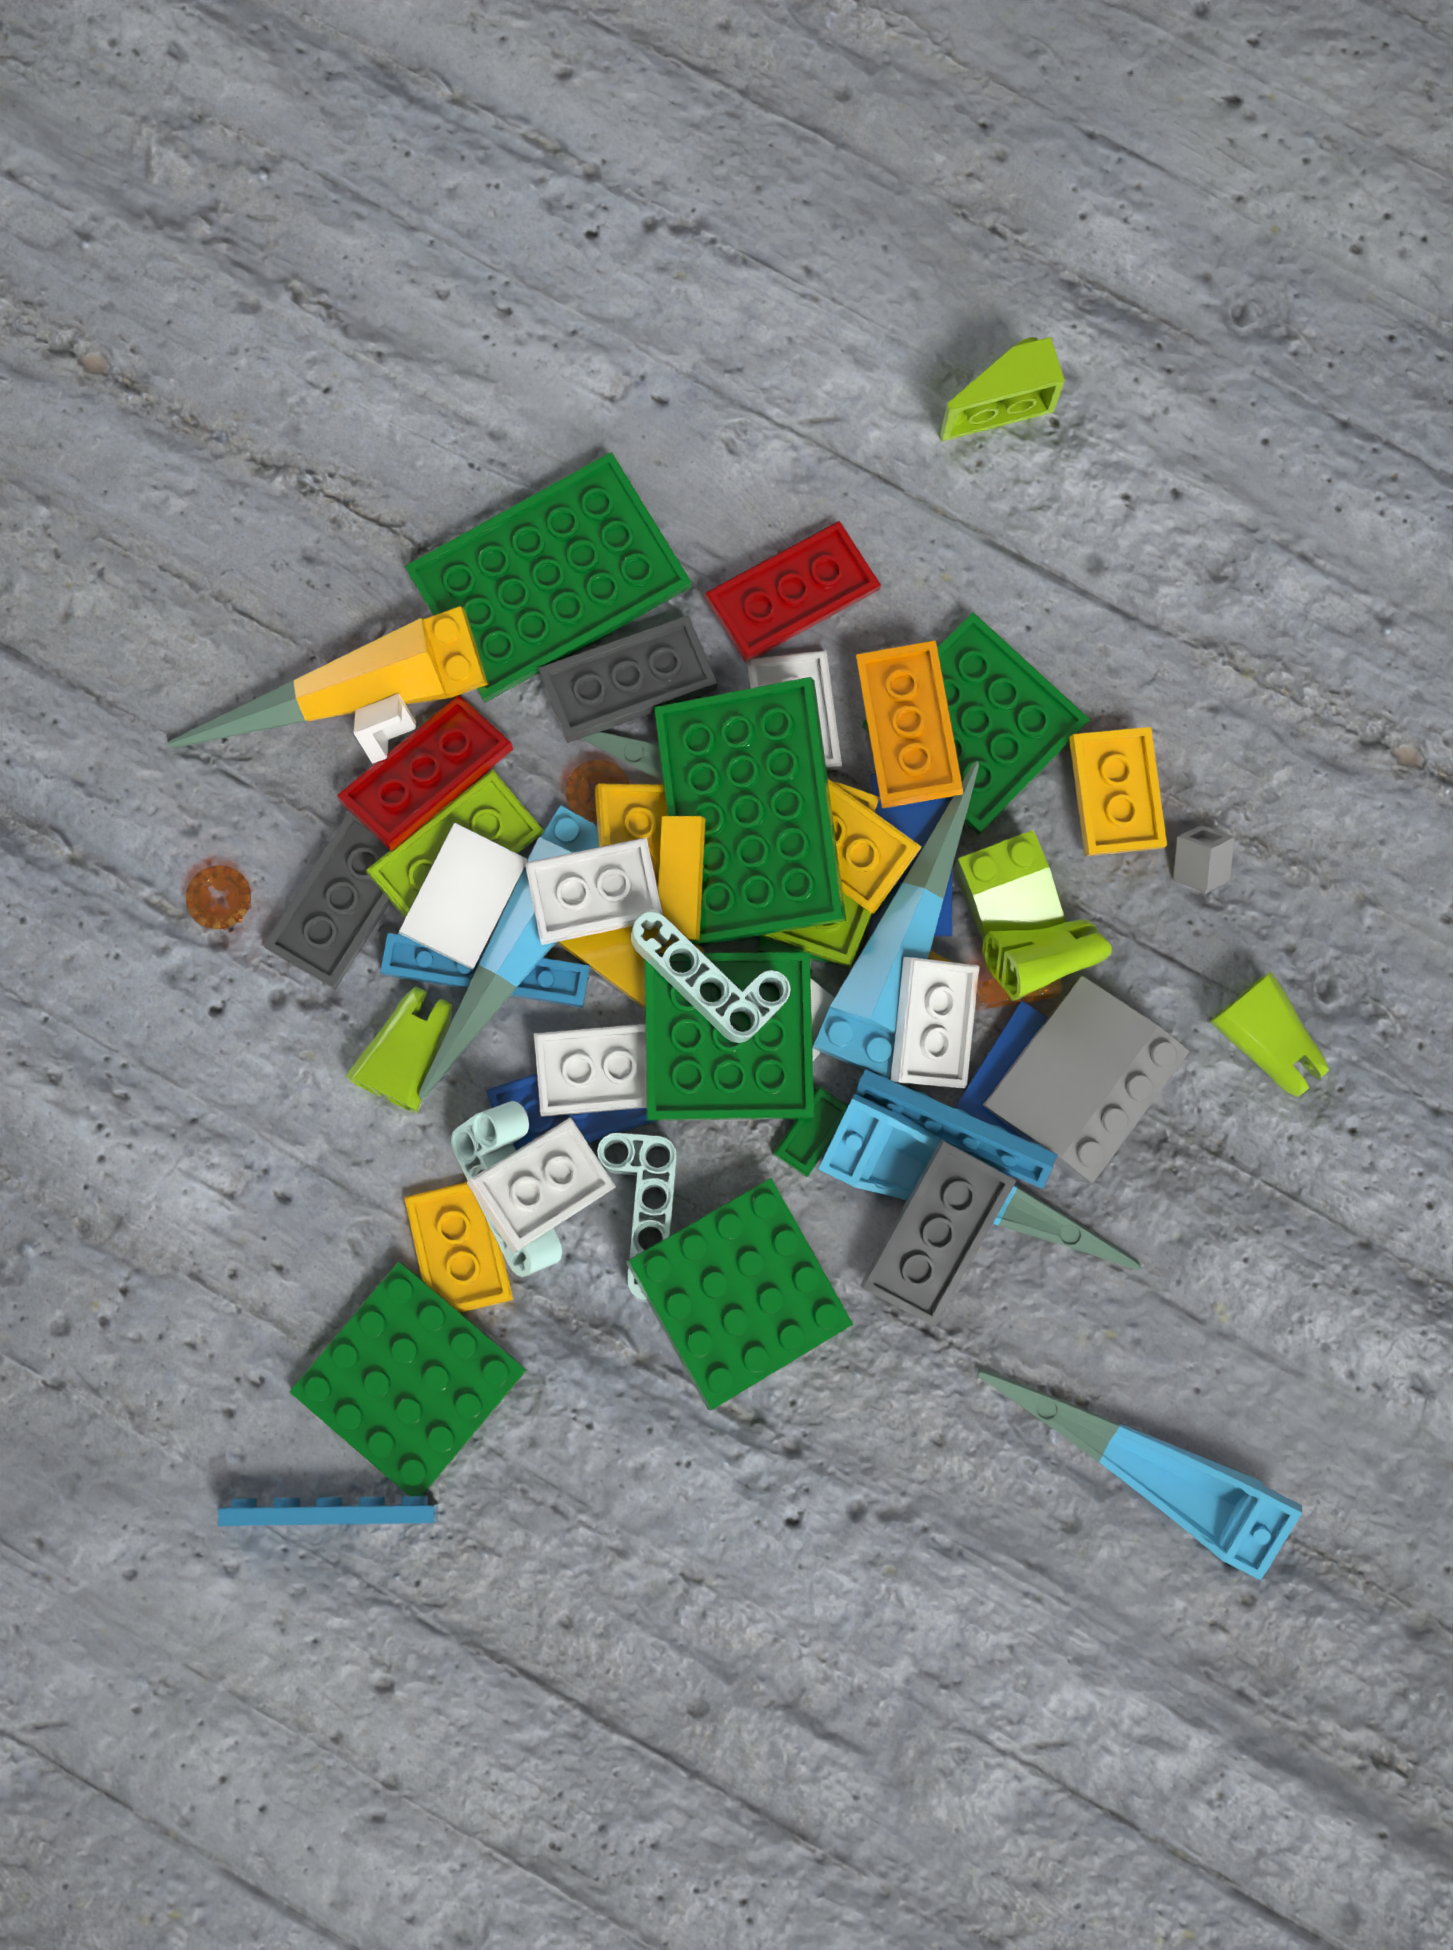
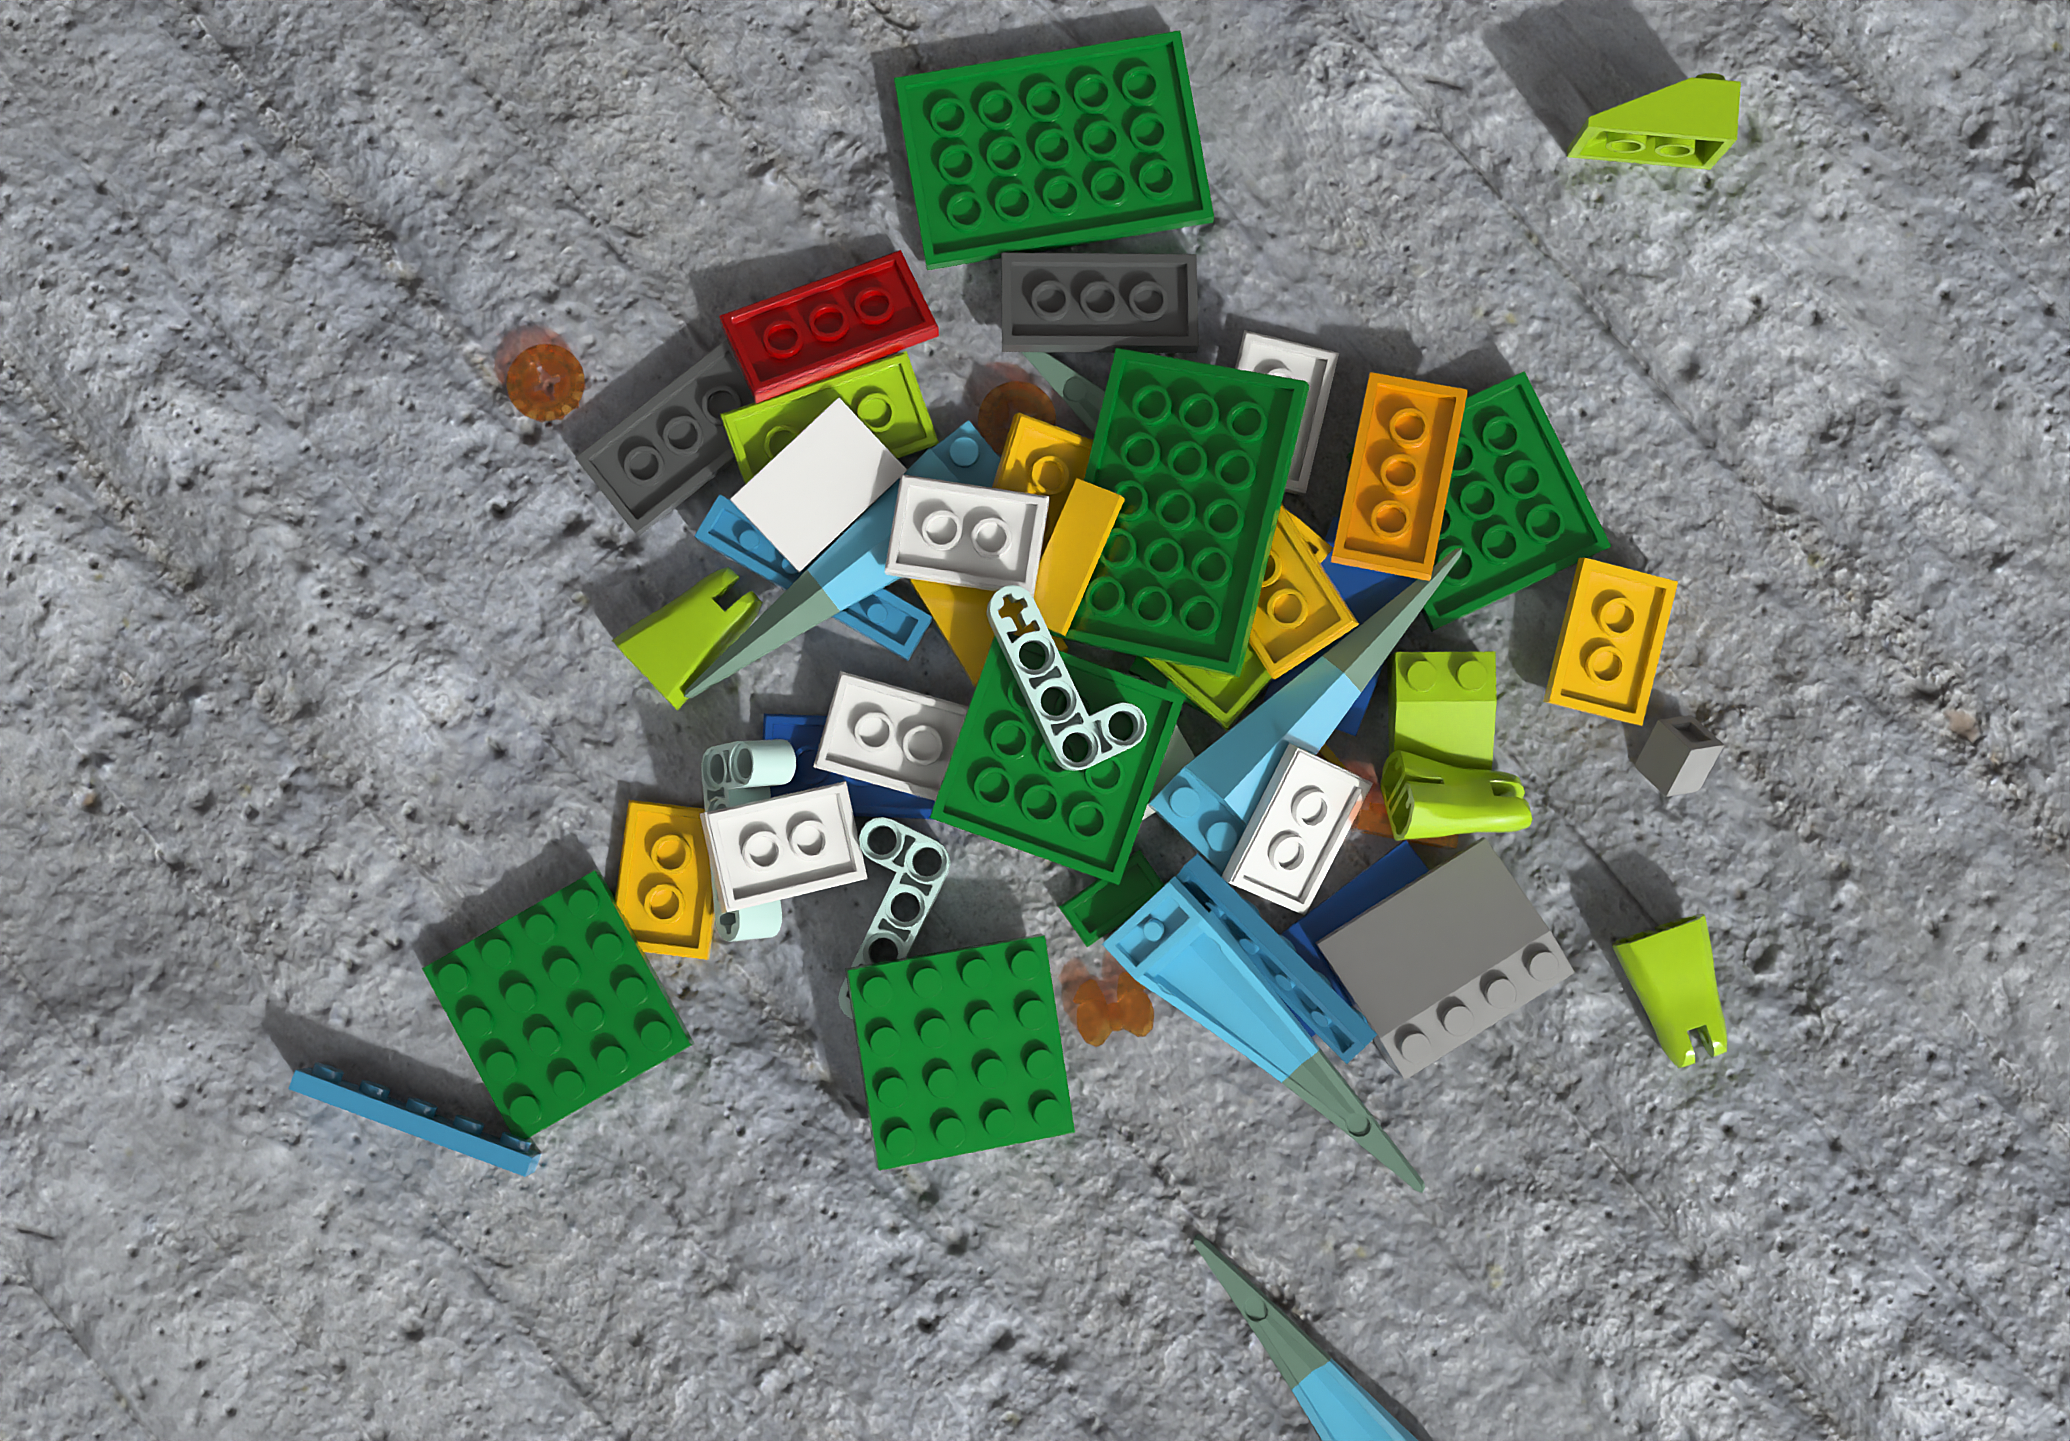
camera: 20 degrees right, 5 degrees up
yellow plate [167,606,488,748] -> none
white panel [354,693,416,764] -> none
red tile [704,520,881,663] -> none
dark grey plate [860,1139,1017,1327] -> none
none -> clear orange piece [1073,972,1154,1047]

